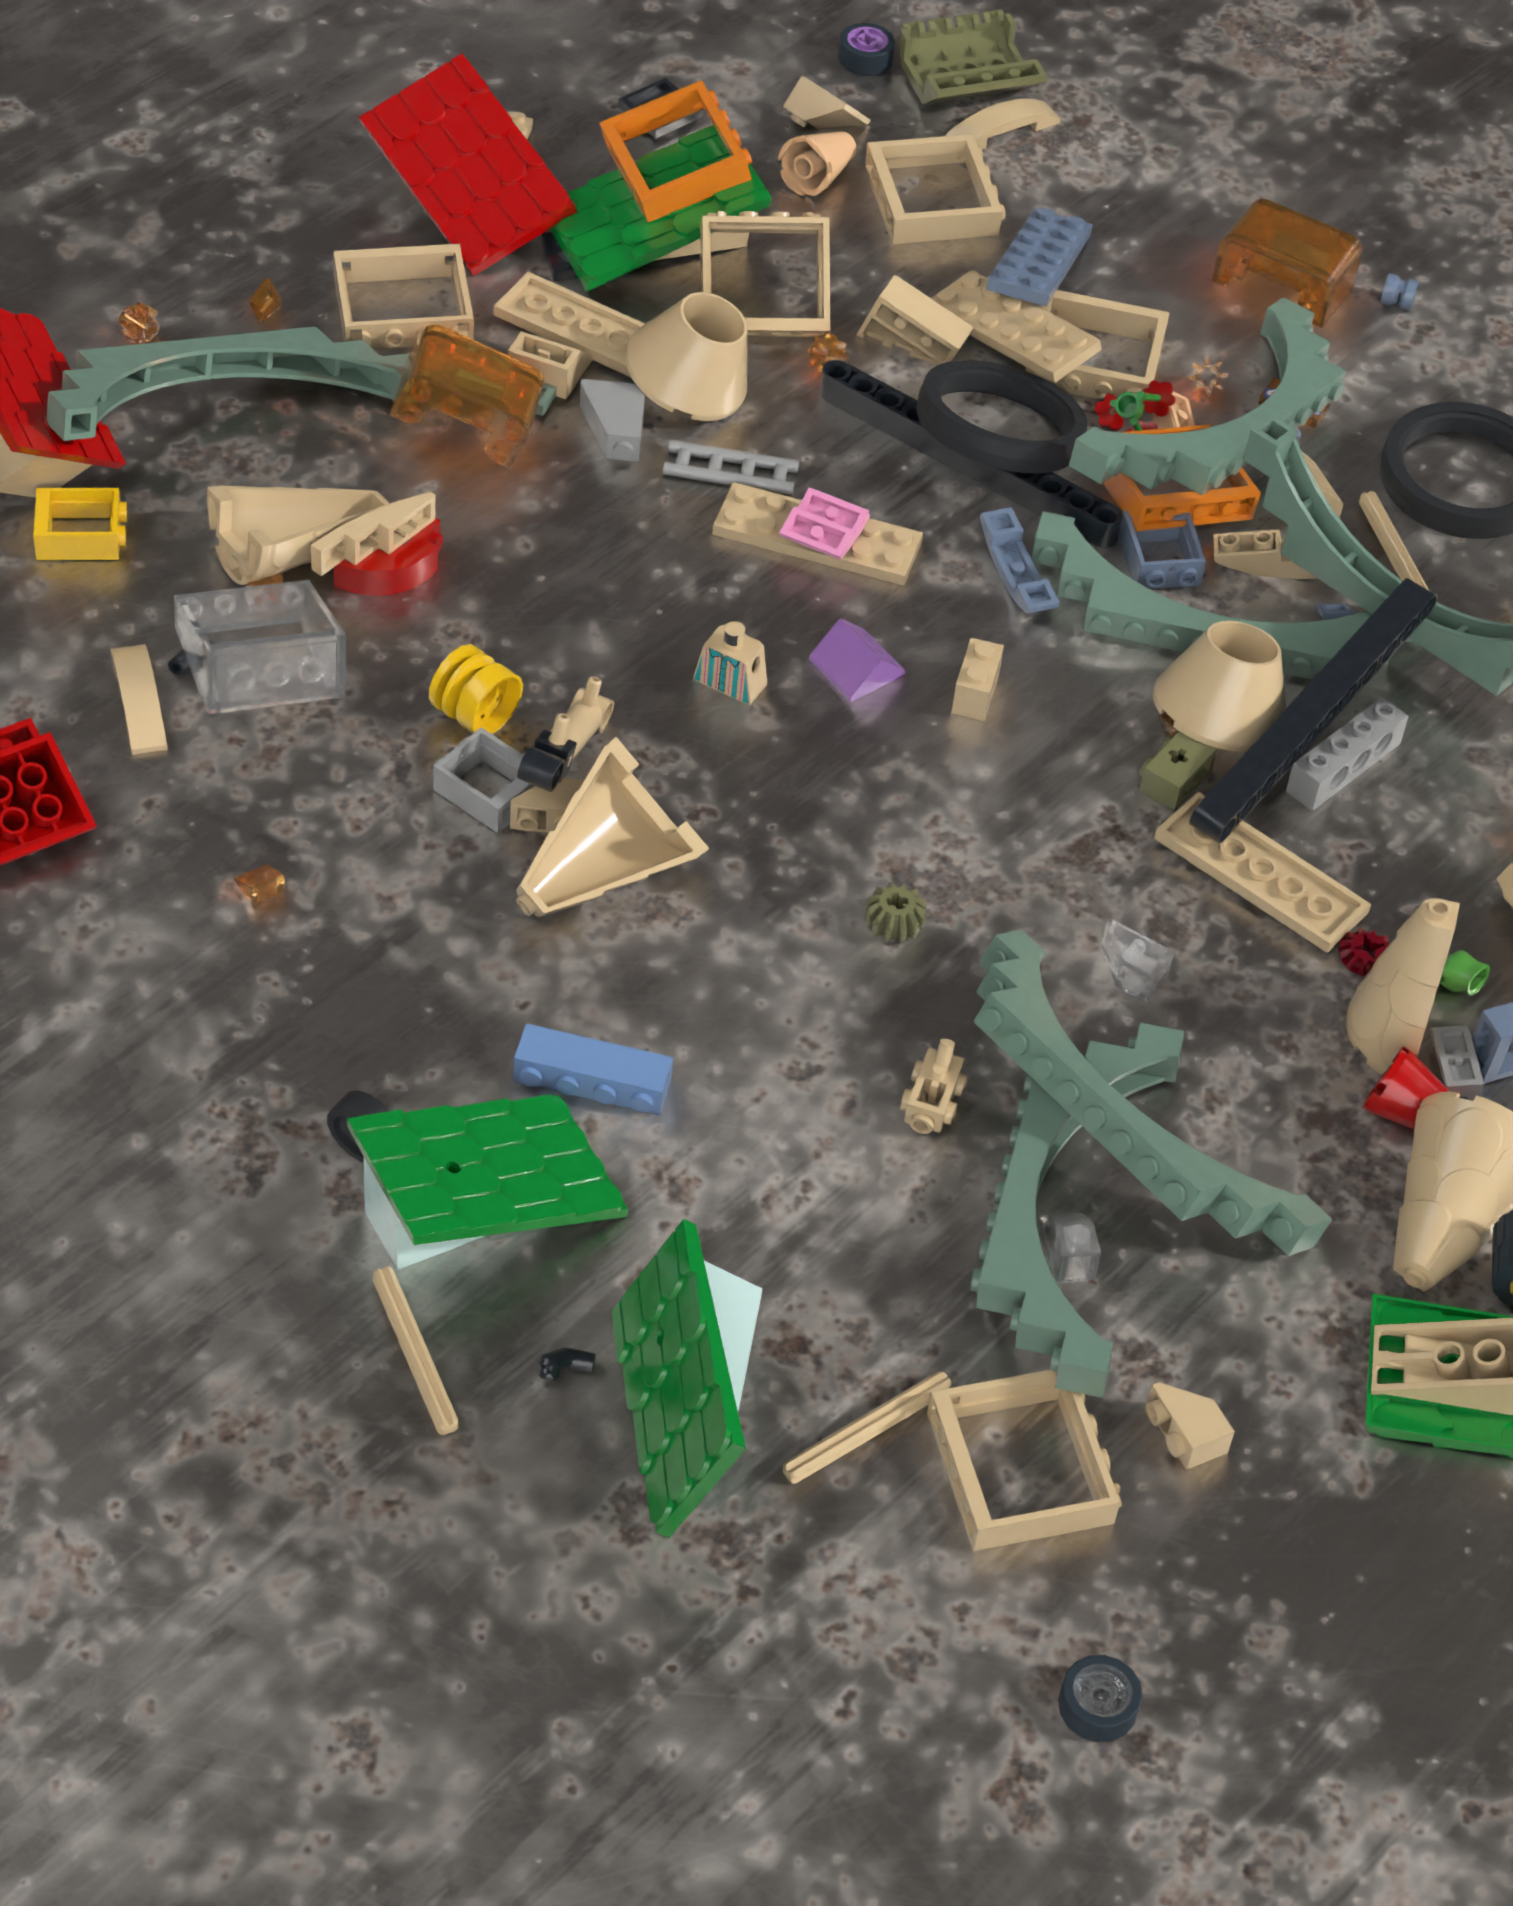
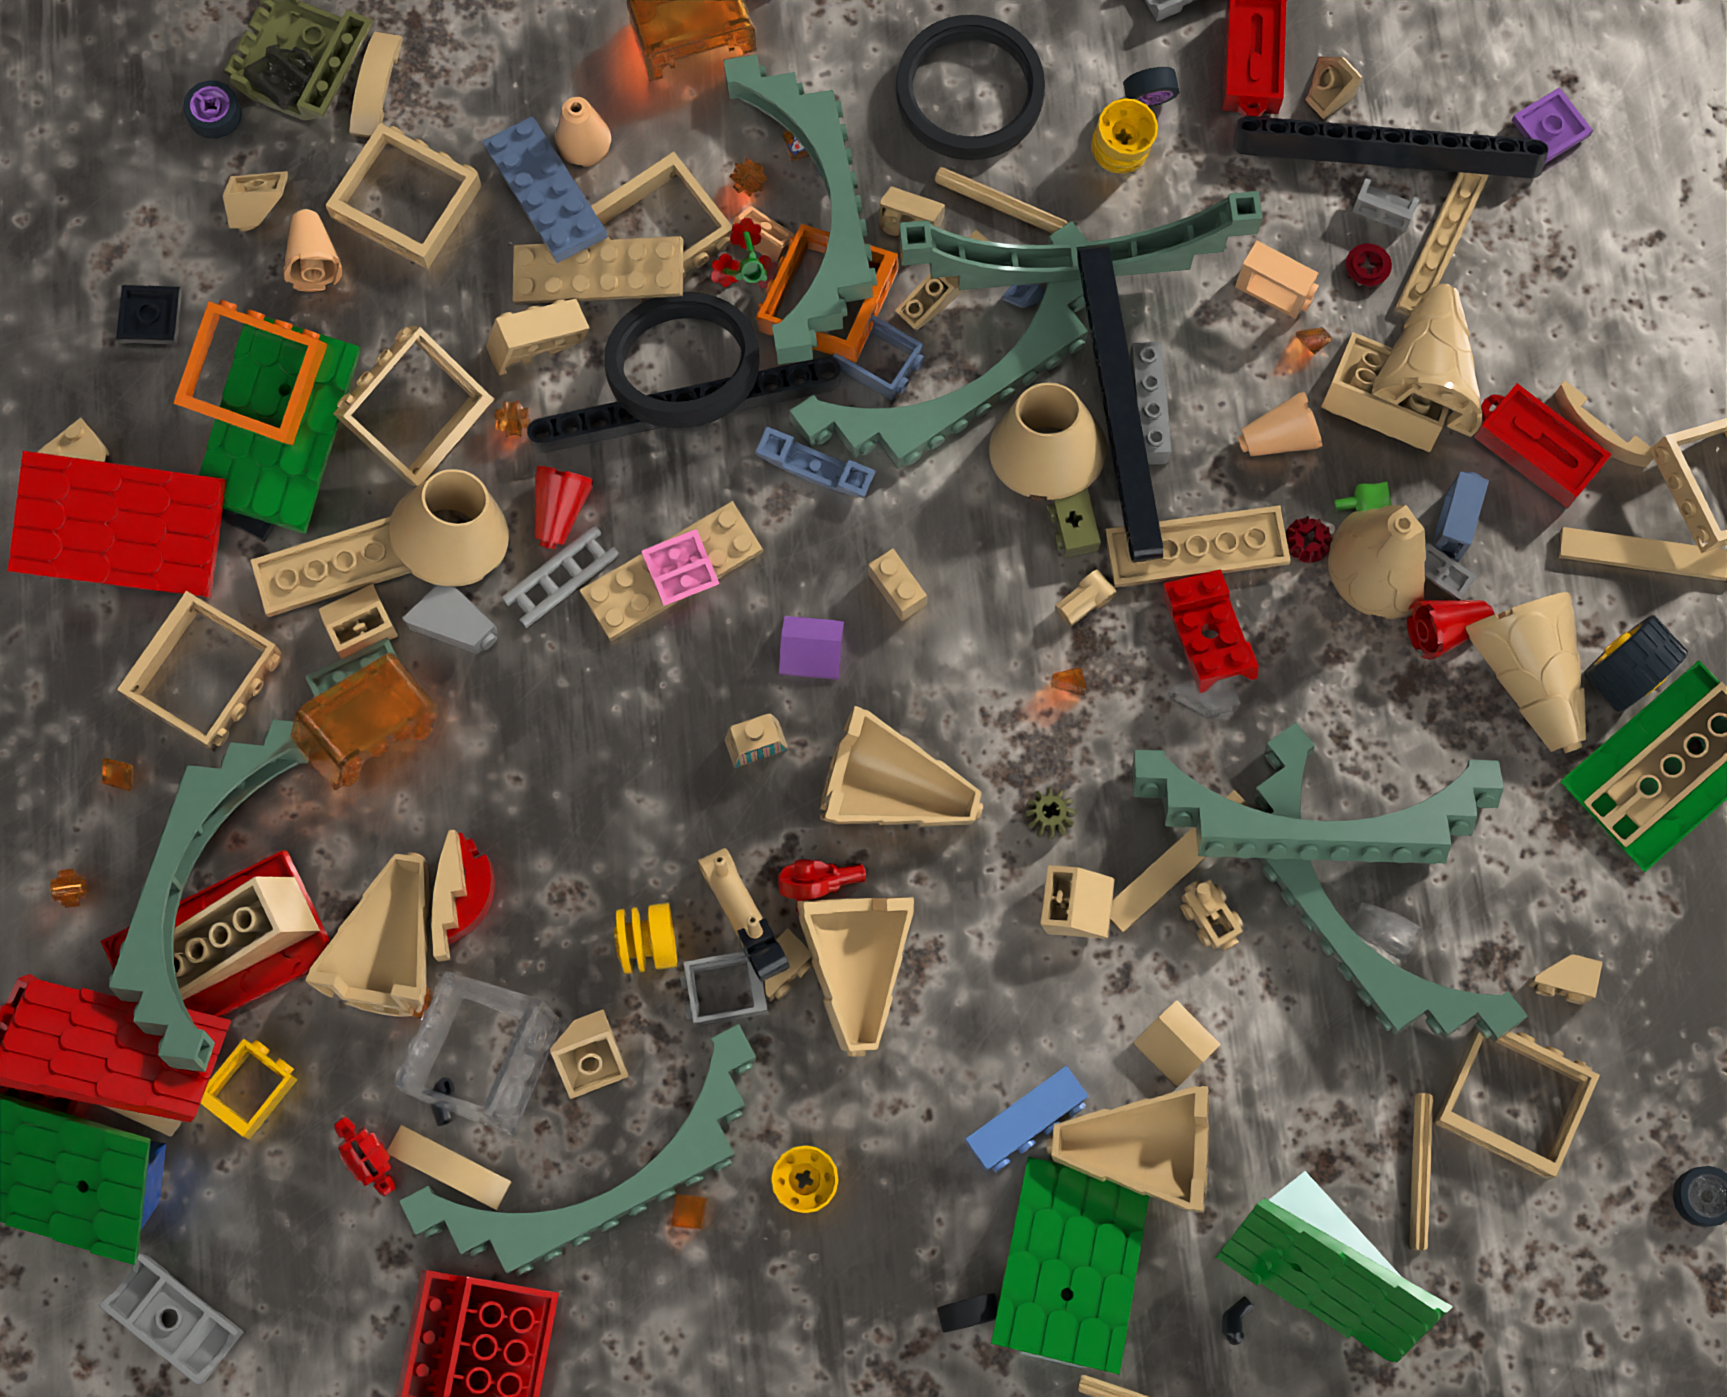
camera: 45 degrees left, 25 degrees up
none -> piece [100,850,331,1018]
none -> clear smoke slope [243,44,314,111]
none -> red piece [334,1116,395,1197]
none -> sand green arch [399,1024,757,1277]
none -> red cone [534,466,594,550]
none -> tan slope [550,1009,629,1099]
none -> light nougat cone [554,97,611,167]
none -> yellow wheel [771,1145,839,1213]
none -> red pin [778,859,866,914]
none -> tan cone [820,706,983,827]
none -> tan slope [1041,865,1115,939]
none -> tan cone [1047,1086,1209,1213]
none -> clear orange slope [1050,667,1087,696]
none -> tan piece [1055,569,1117,627]
none -> tan tile [1110,790,1251,933]
none -> tan slope [1133,1000,1221,1088]
none -> red piece [1163,569,1259,693]
none -> light nougat cone [1237,391,1323,456]

